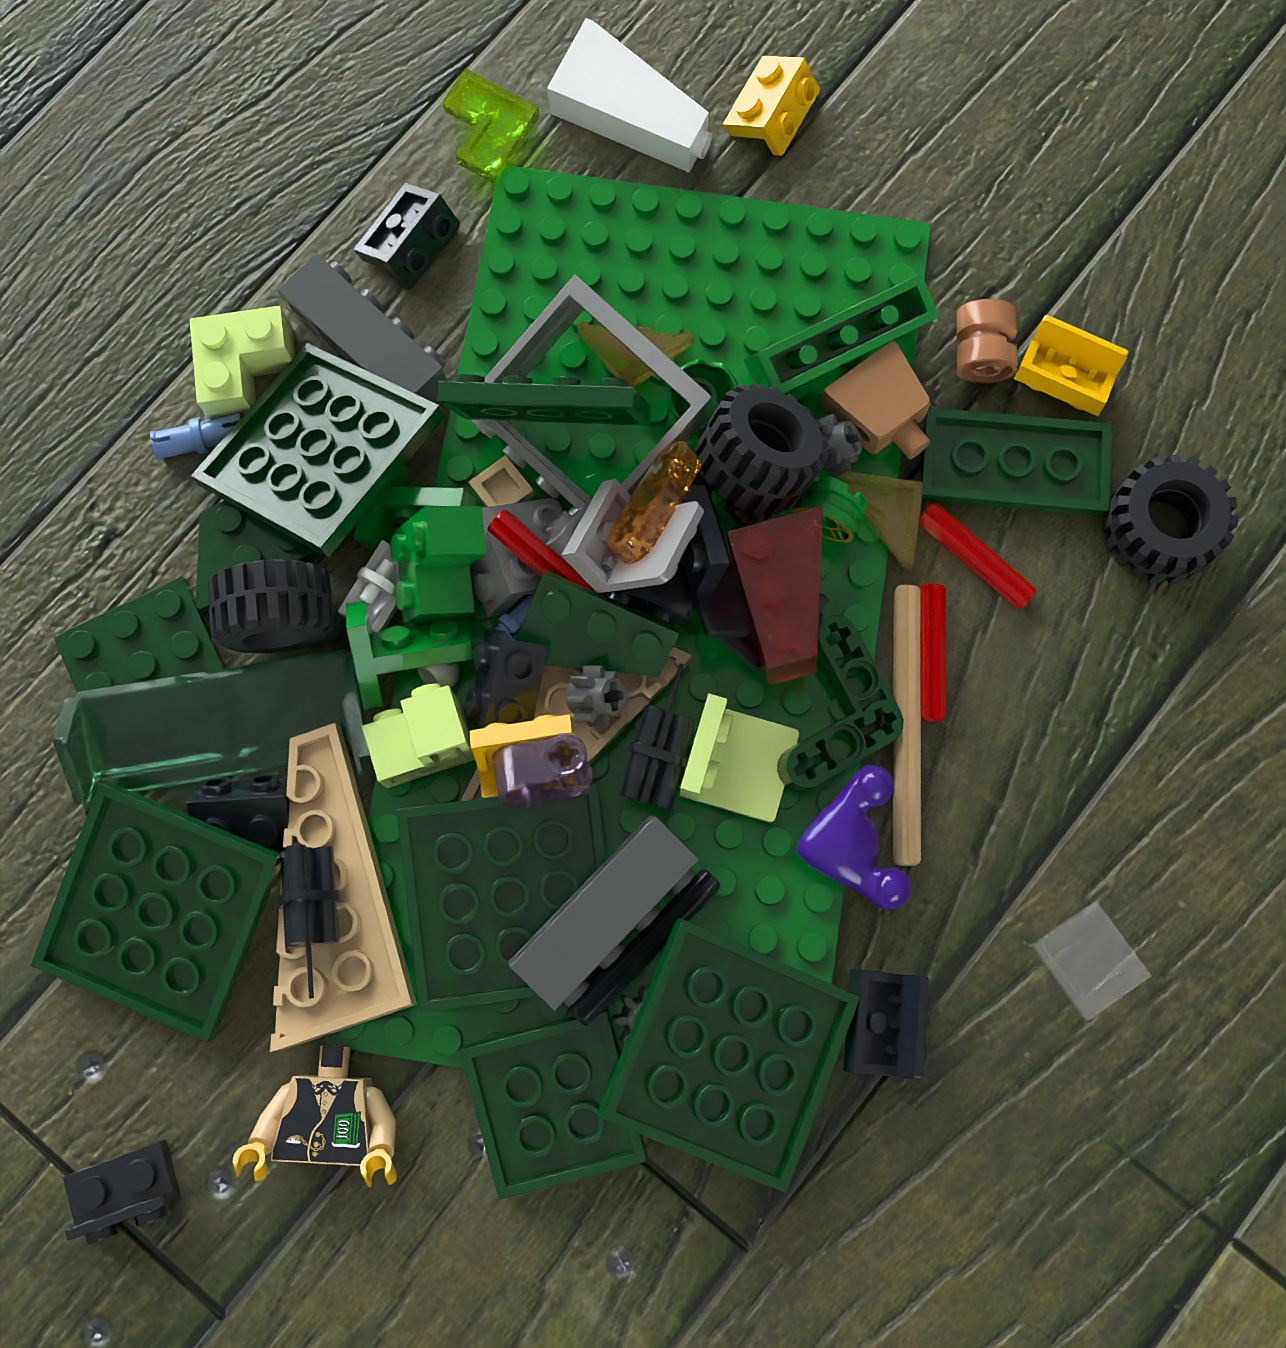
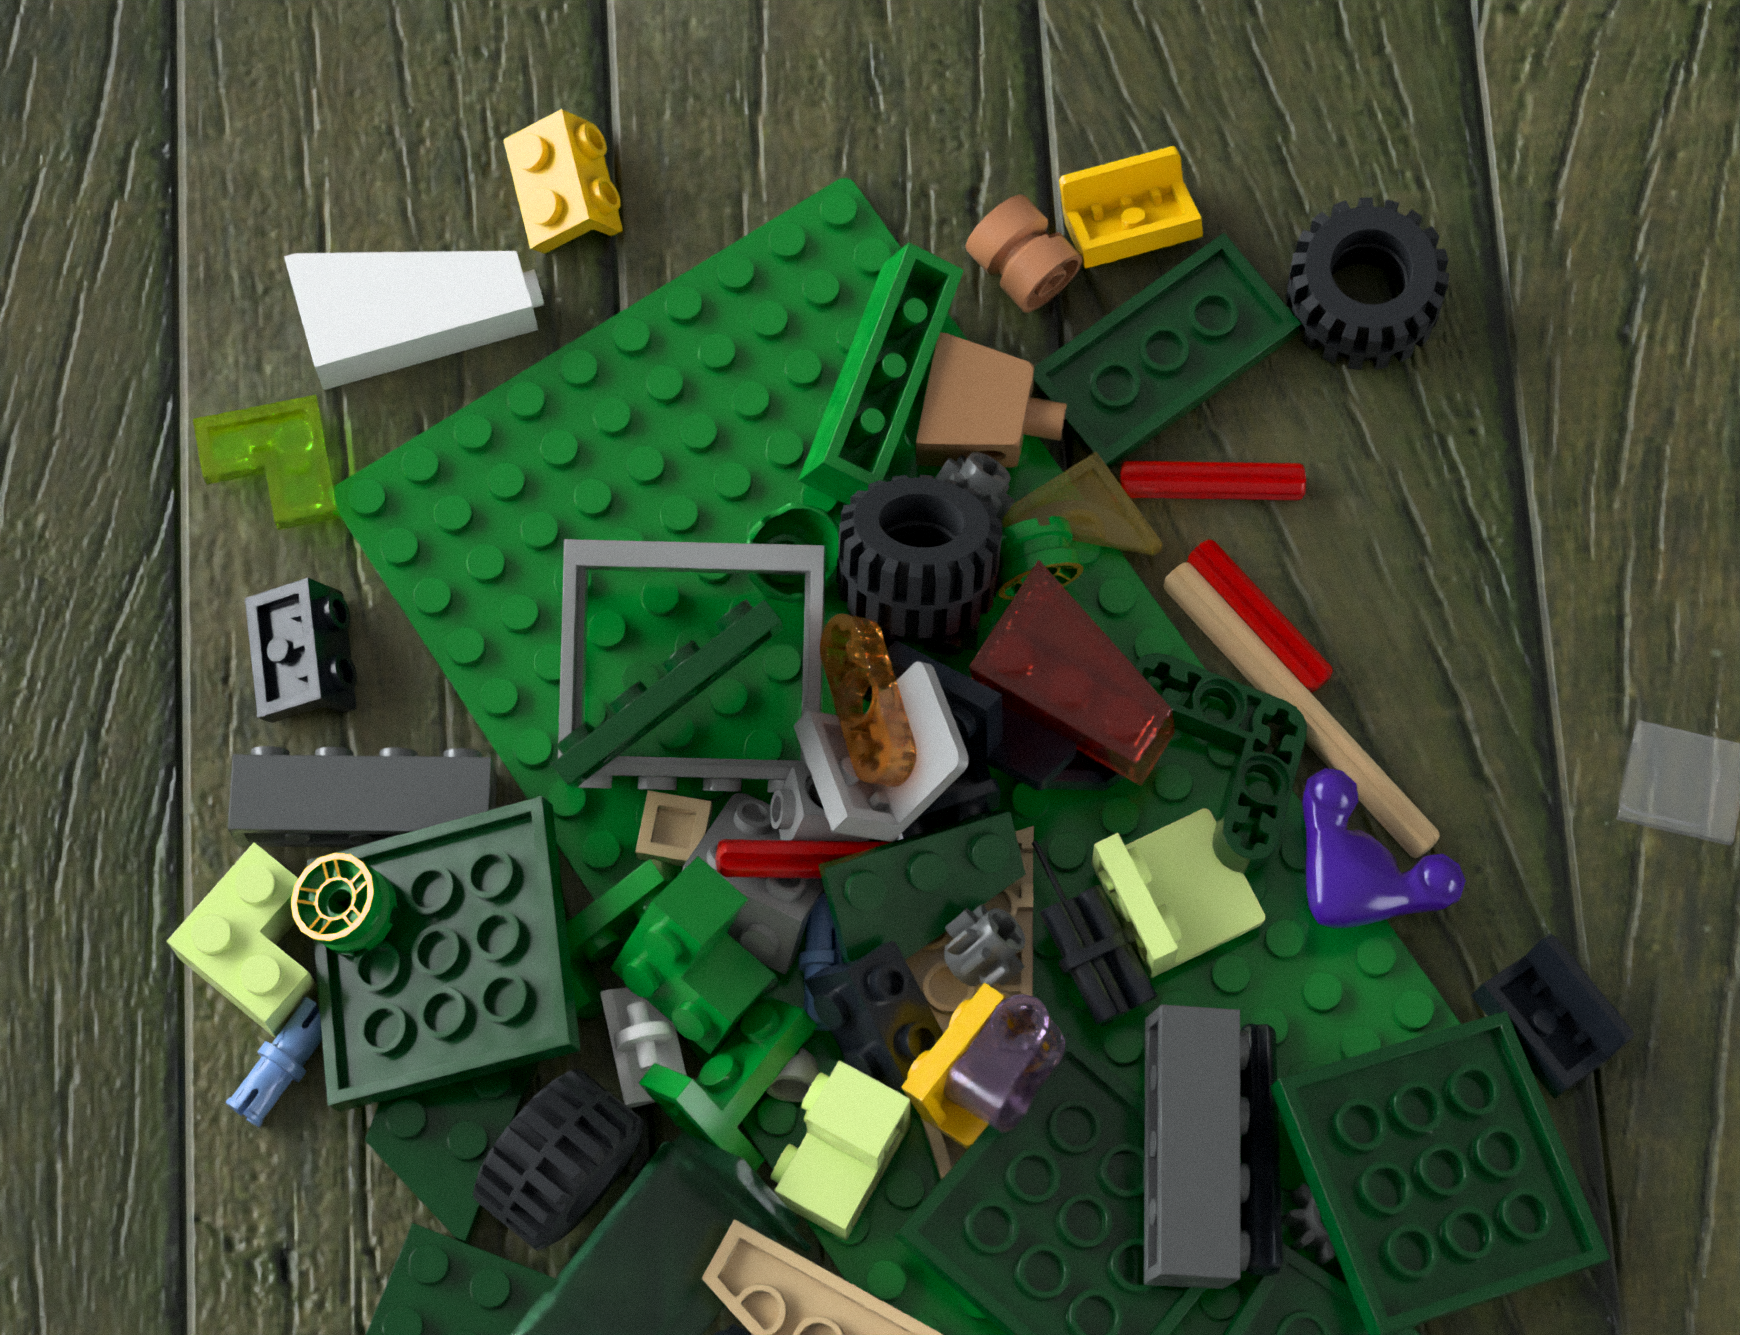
camera: 45 degrees left, 5 degrees down
clear yellow tile [576,321,694,388] -> none
none -> green wheel [291,853,397,956]

